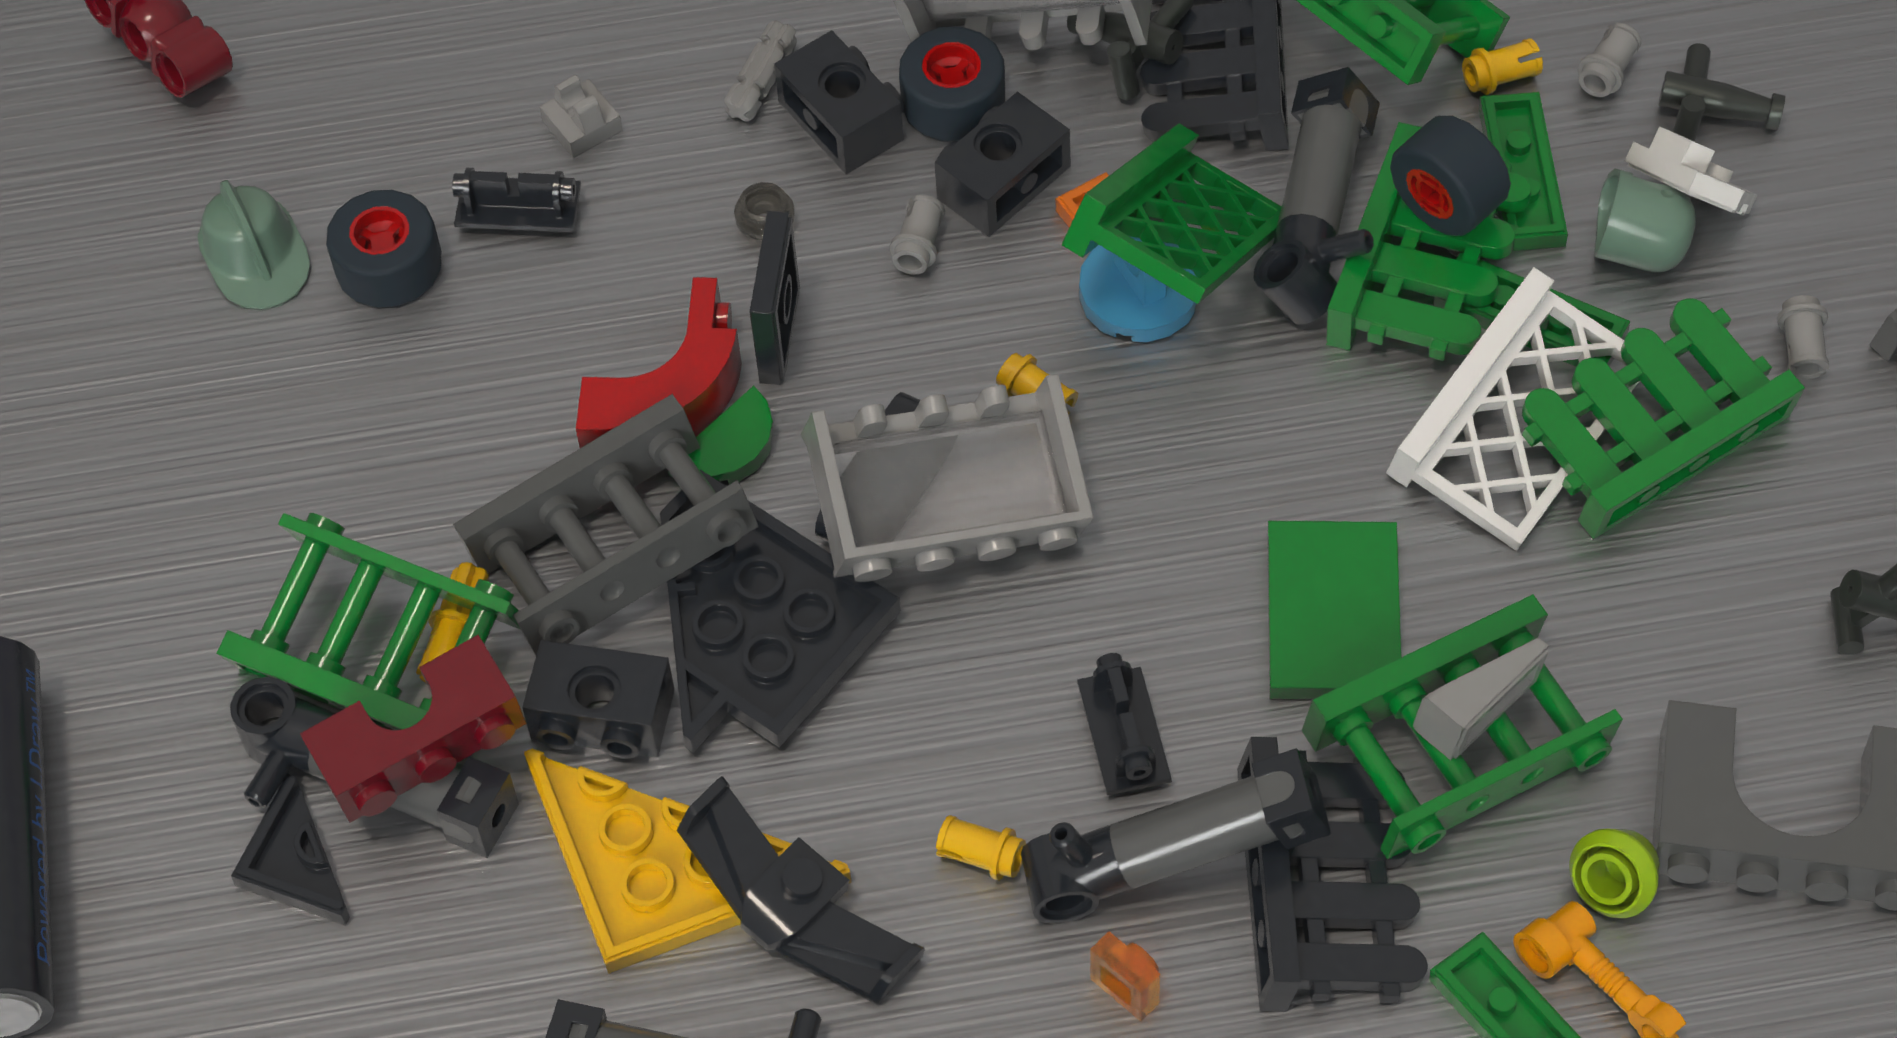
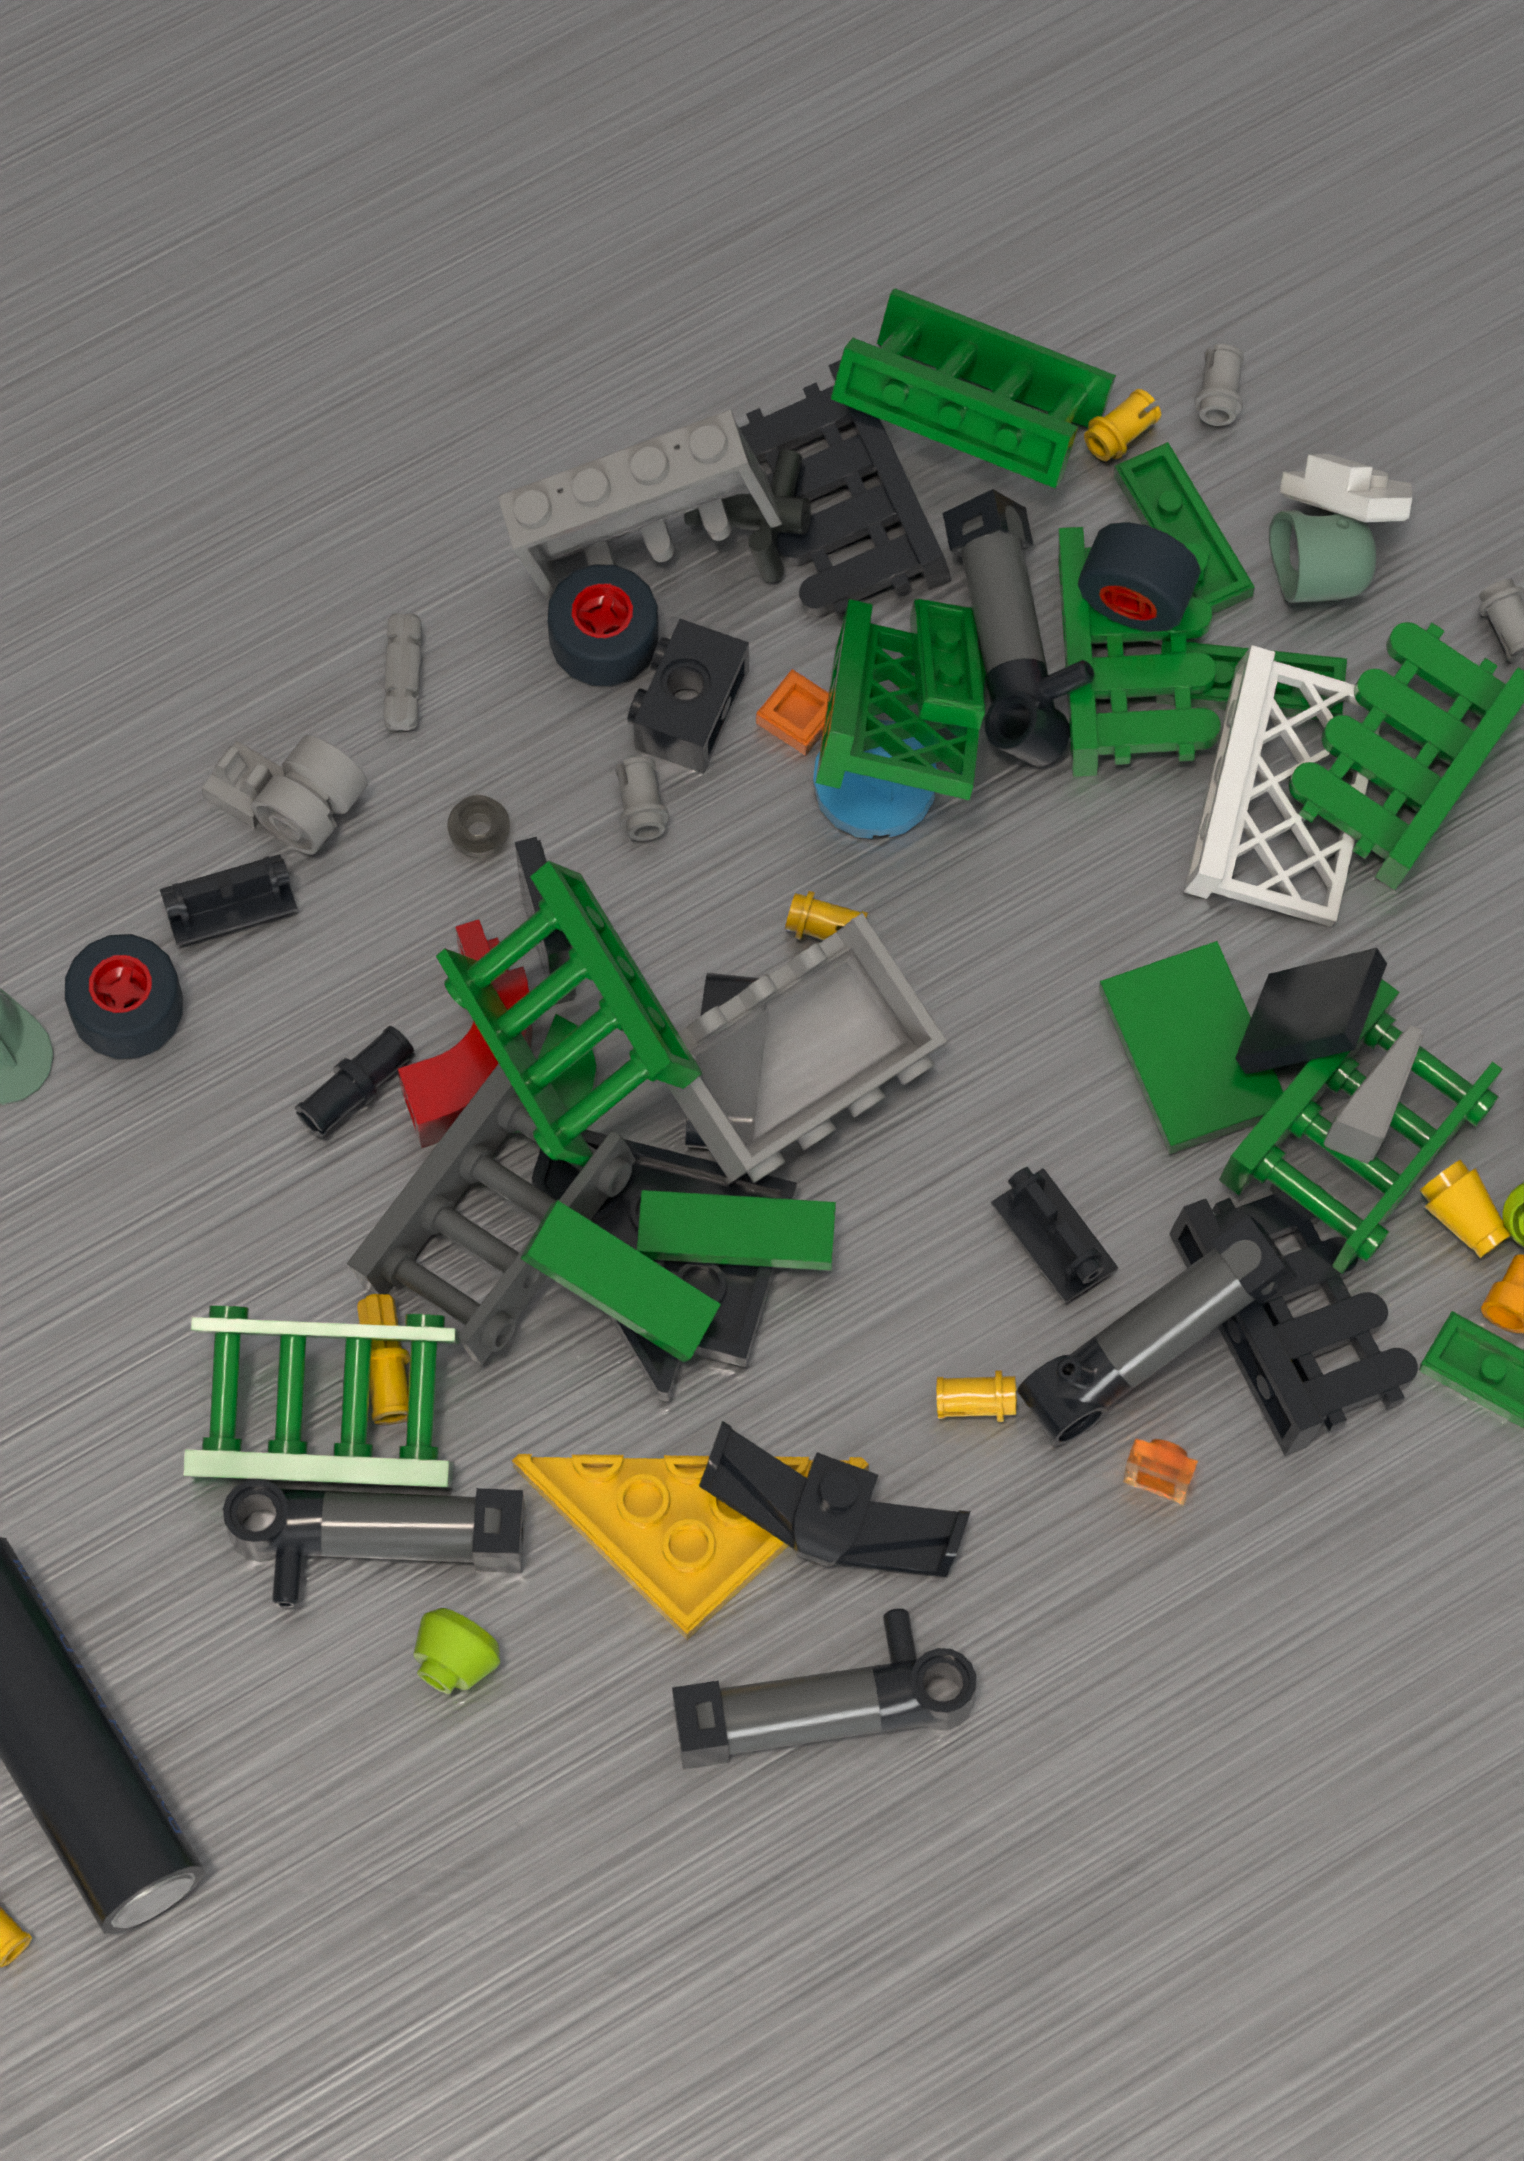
camera: 25 degrees left, 10 degrees up
black tile [231,774,350,926] -> none
dark red arch [300,635,527,823] -> none
black brick [522,640,675,759] -> none
black brick [774,30,905,174] -> none
pearl dark grey piece [1658,43,1786,141] -> none
none -> light grey wheel [251,735,368,855]
none -> black pin [295,1025,416,1138]
none -> lime cone [413,1608,500,1694]
none -> green fence [436,861,703,1167]
none -> green tile [520,1200,721,1362]
none -> green tile [637,1190,836,1271]
none -> green tile [910,599,985,730]
none -> black tile [1235,948,1387,1074]
none -> yellow cone [1420,1159,1511,1258]

